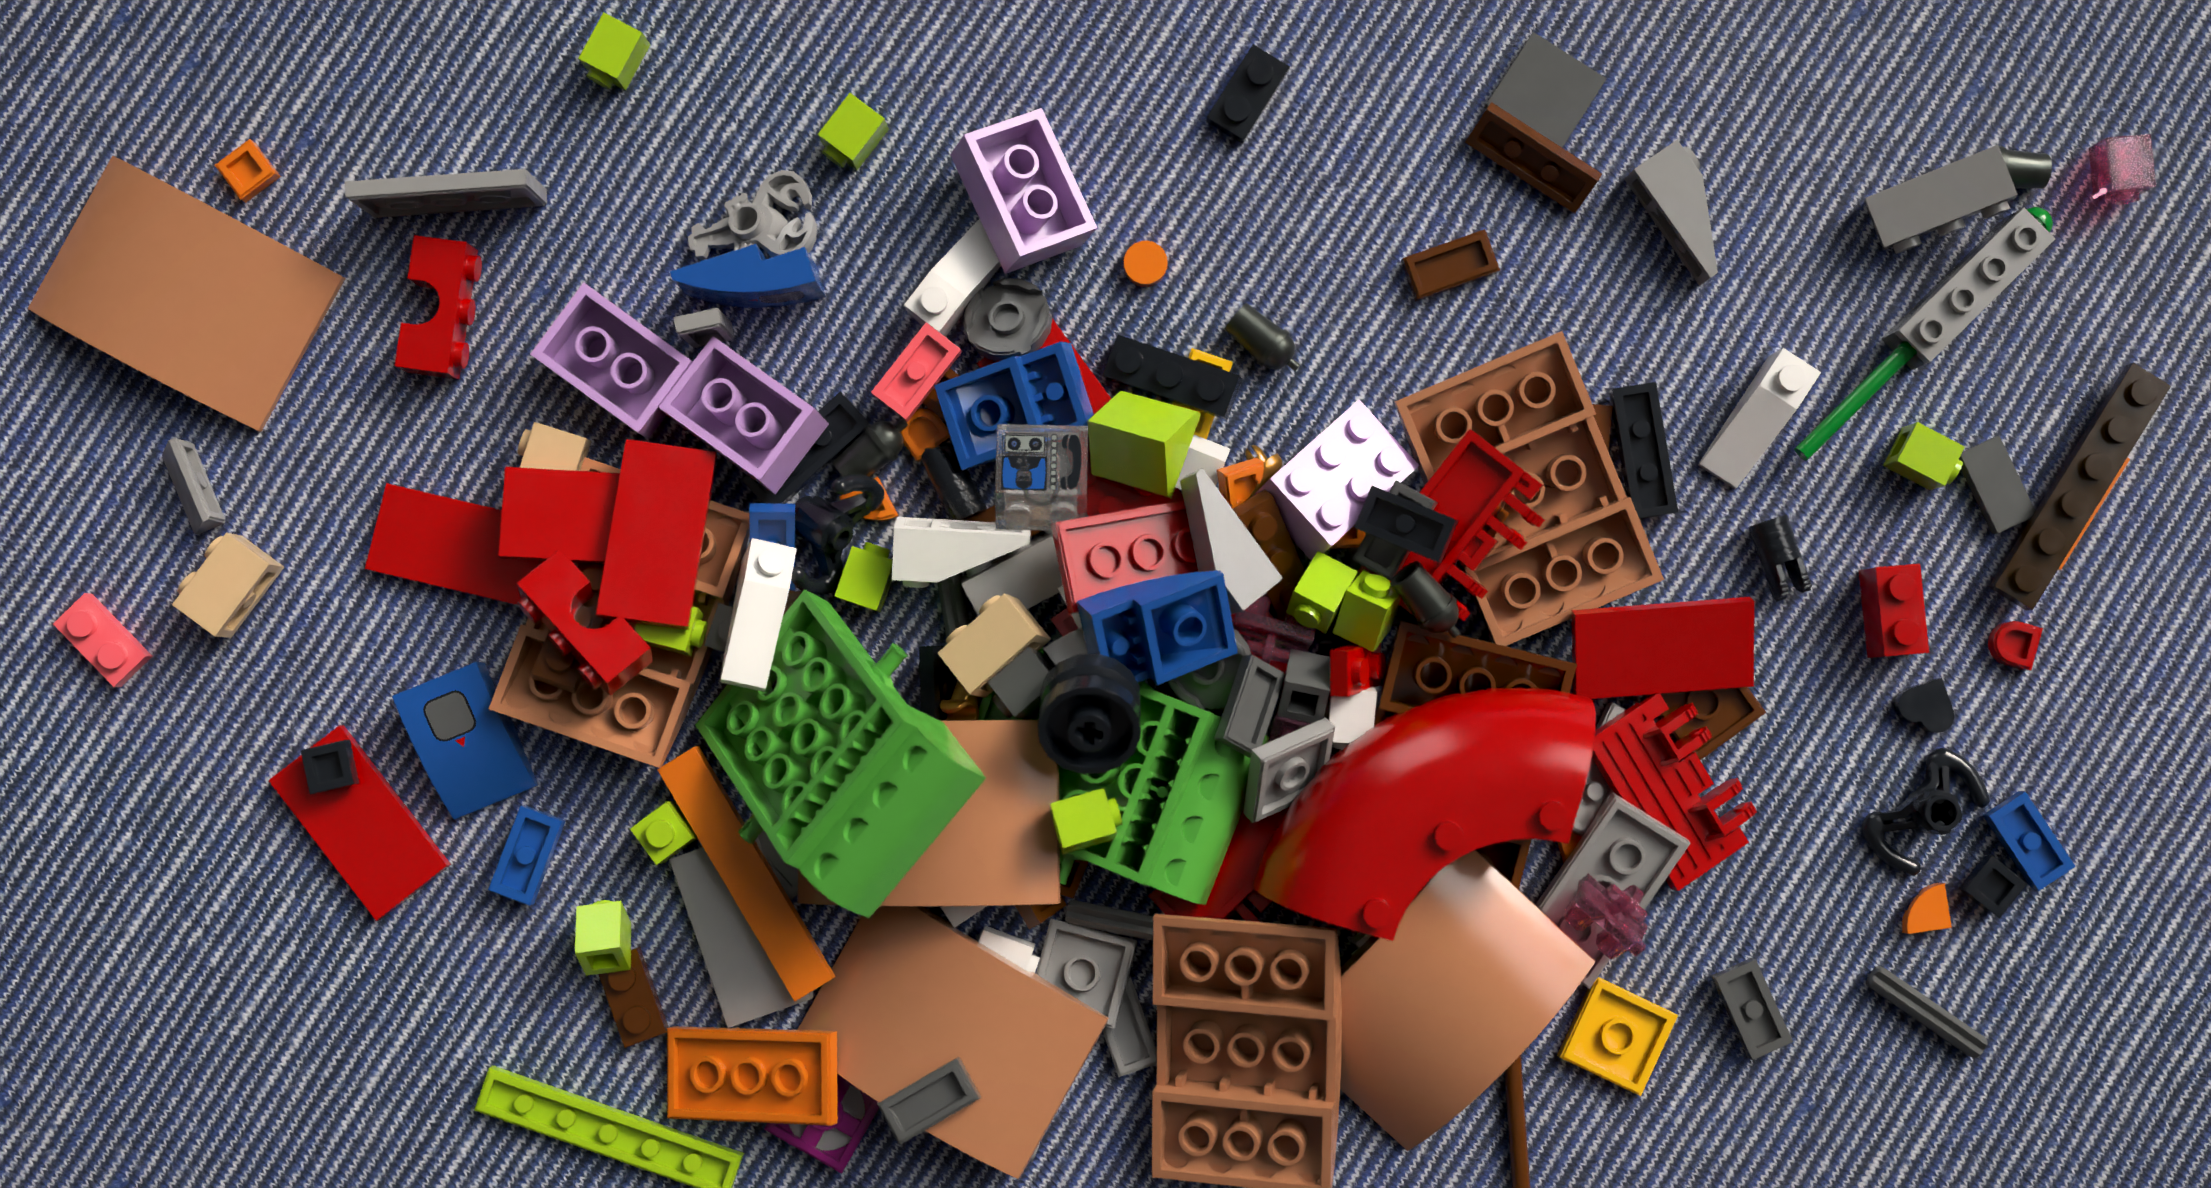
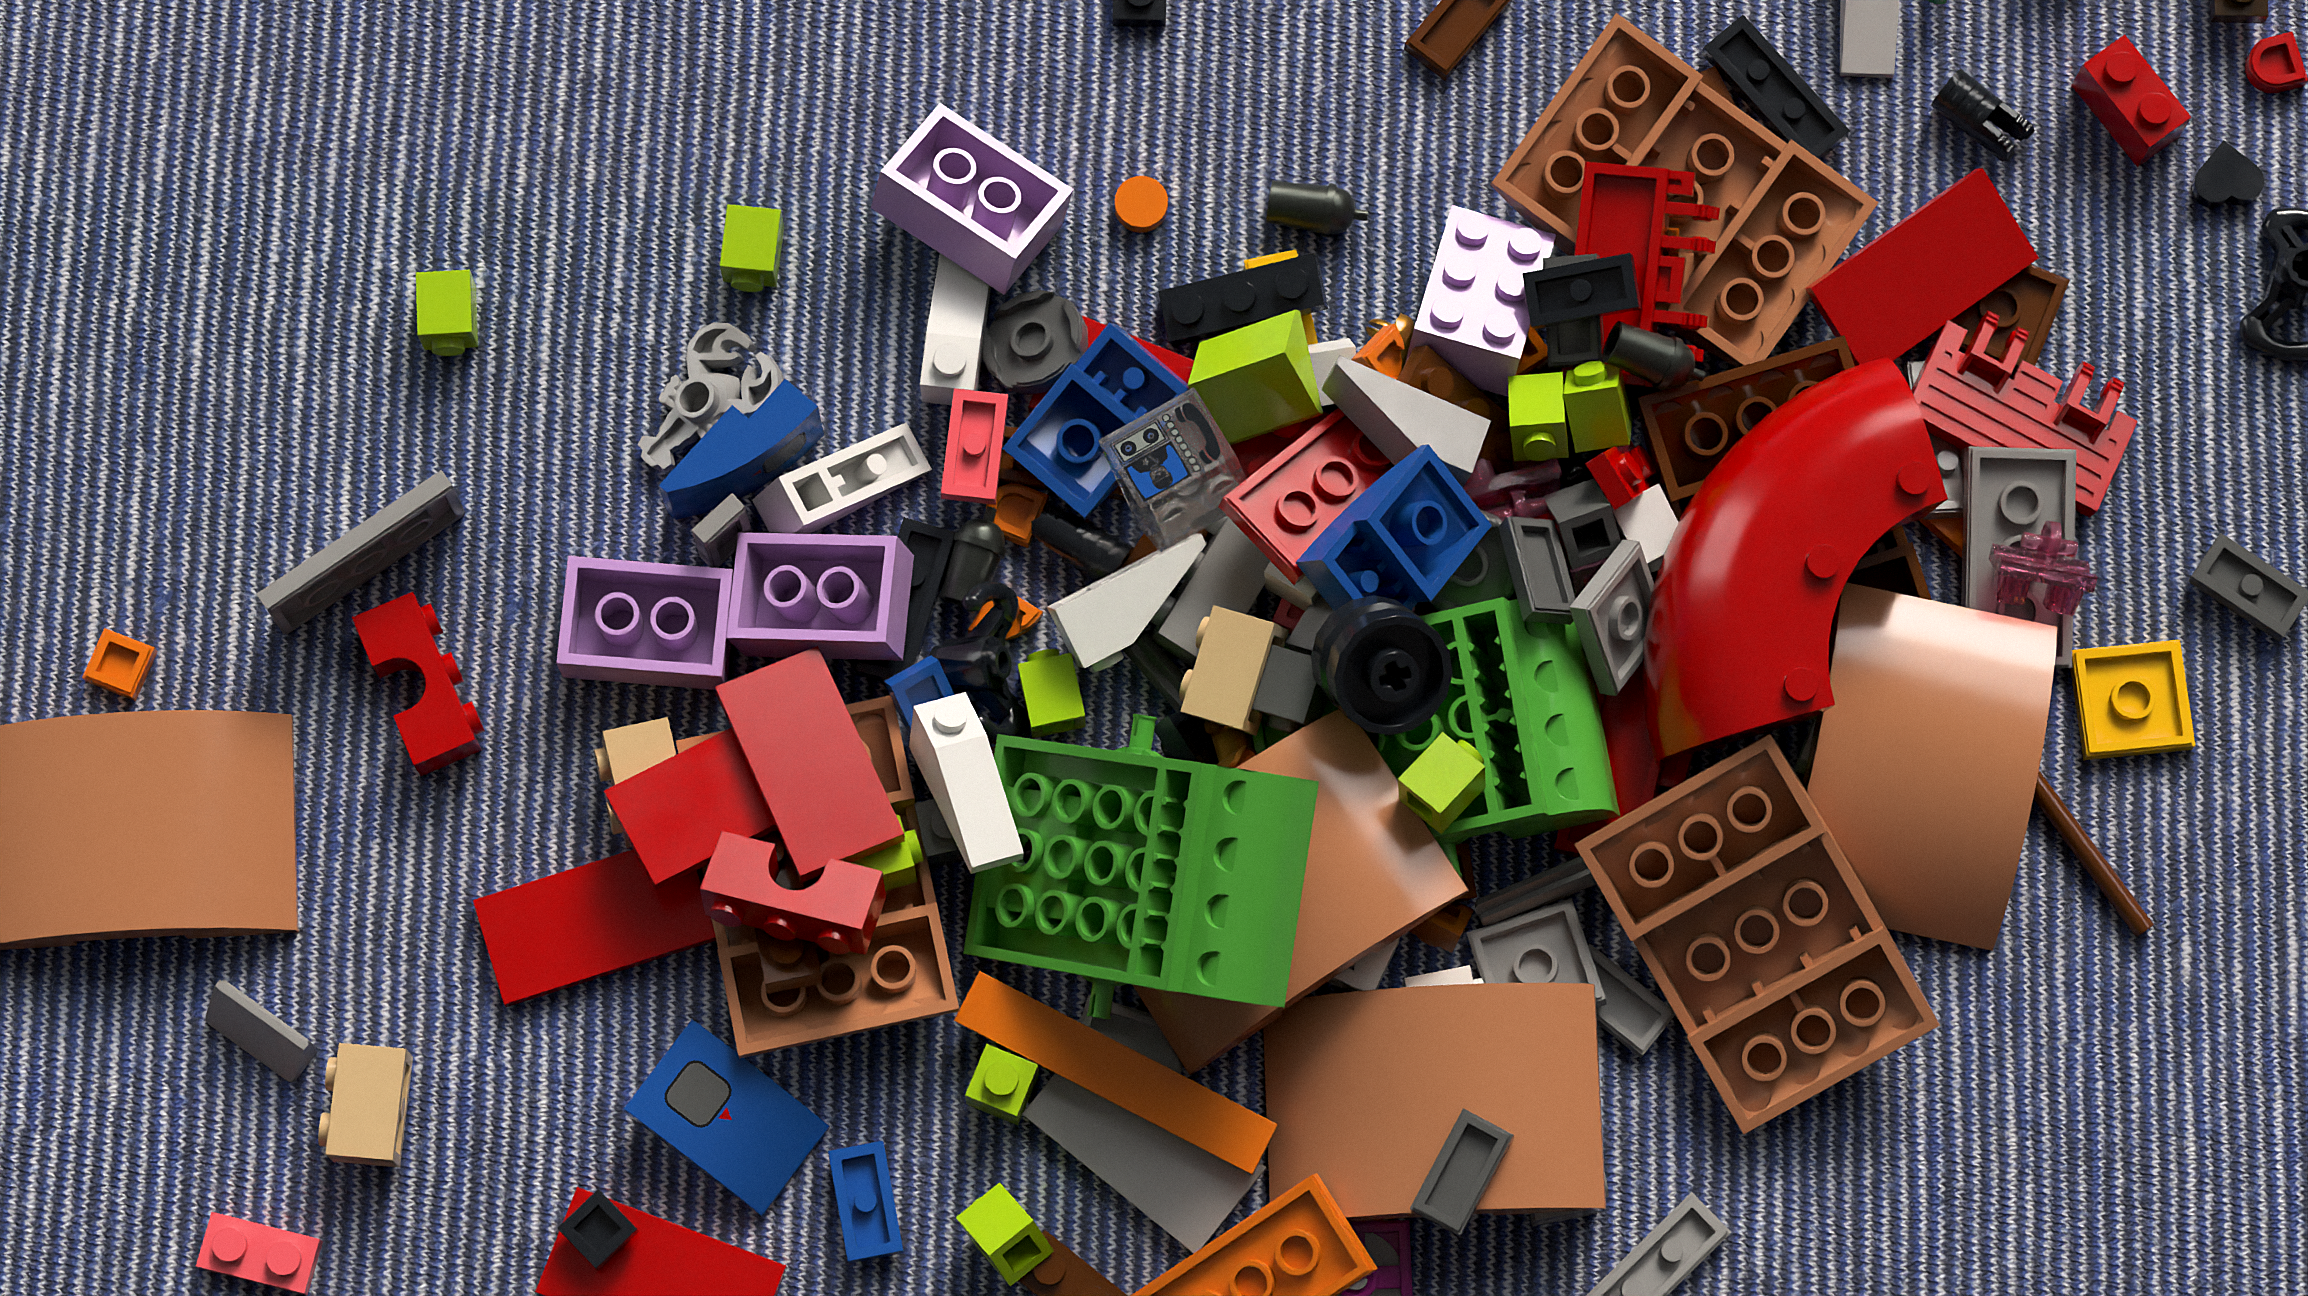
camera: 30 degrees left, 10 degrees down
none -> white slope [752,422,932,534]

